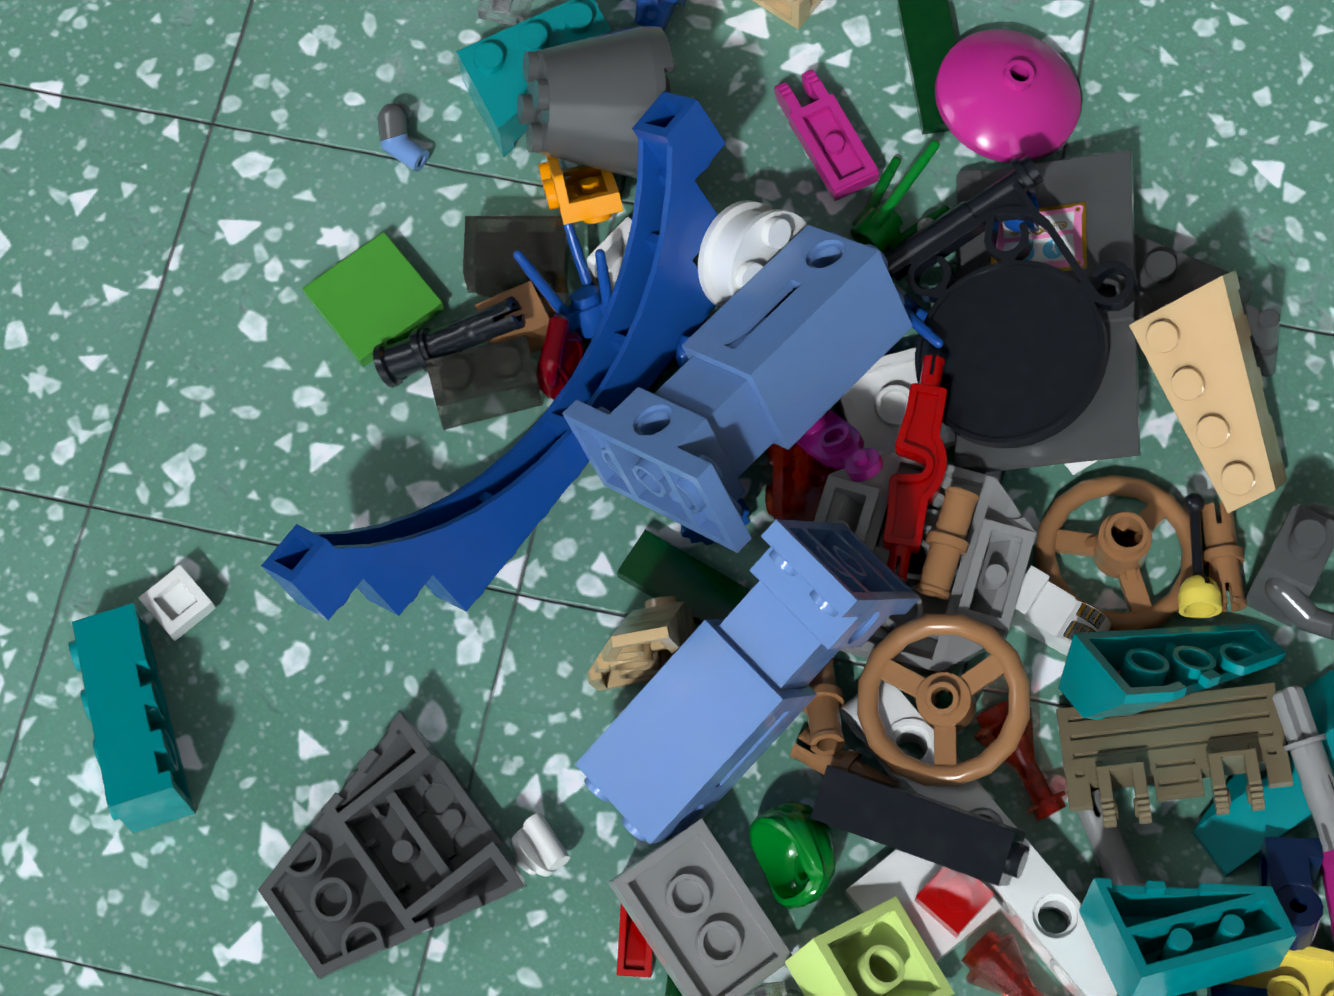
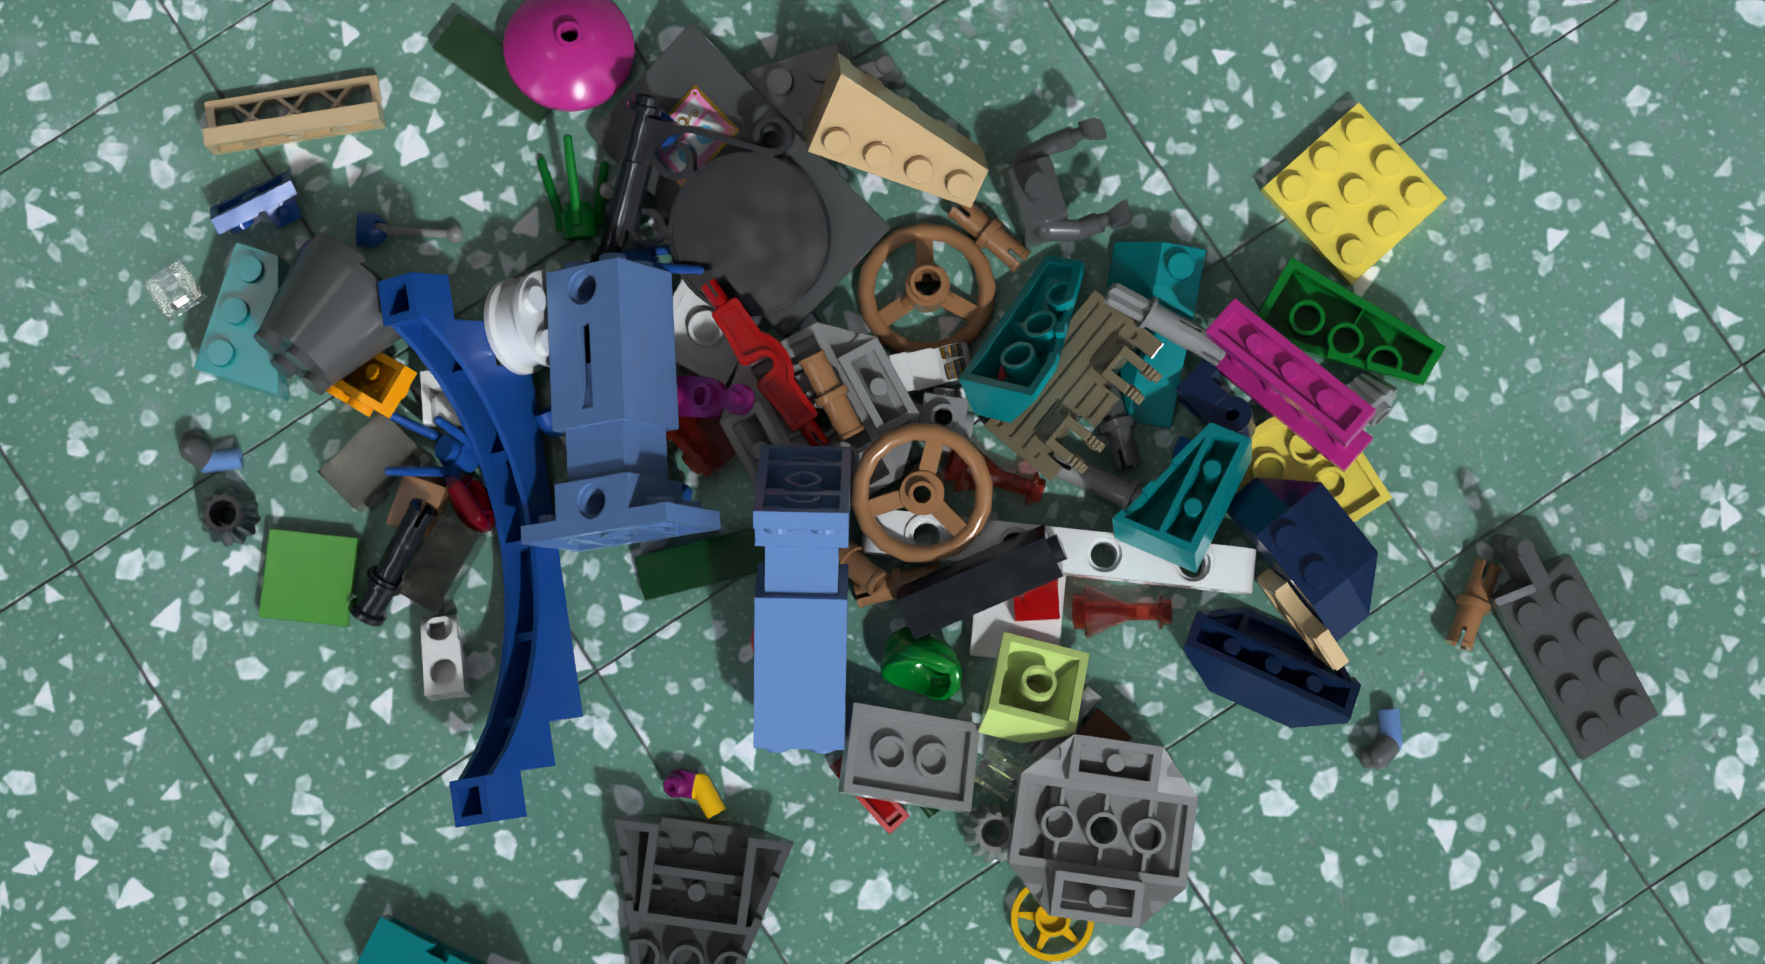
camera: 55 degrees left, 15 degrees up
white plate [138,565,216,642] -> none
white plate [512,813,570,877] -> none
tan wedge [587,596,695,691] -> none
dark pink hinge [774,70,879,201] -> none
light yellow hinge [1178,493,1222,619] -> none
none -> black piece [199,486,261,547]
none -> hinge [356,212,464,248]
none -> white leg [421,613,471,701]
none -> arm [663,768,726,820]
none -> light grey brick [914,387,975,453]
none -> dark grey pin [1099,383,1143,472]

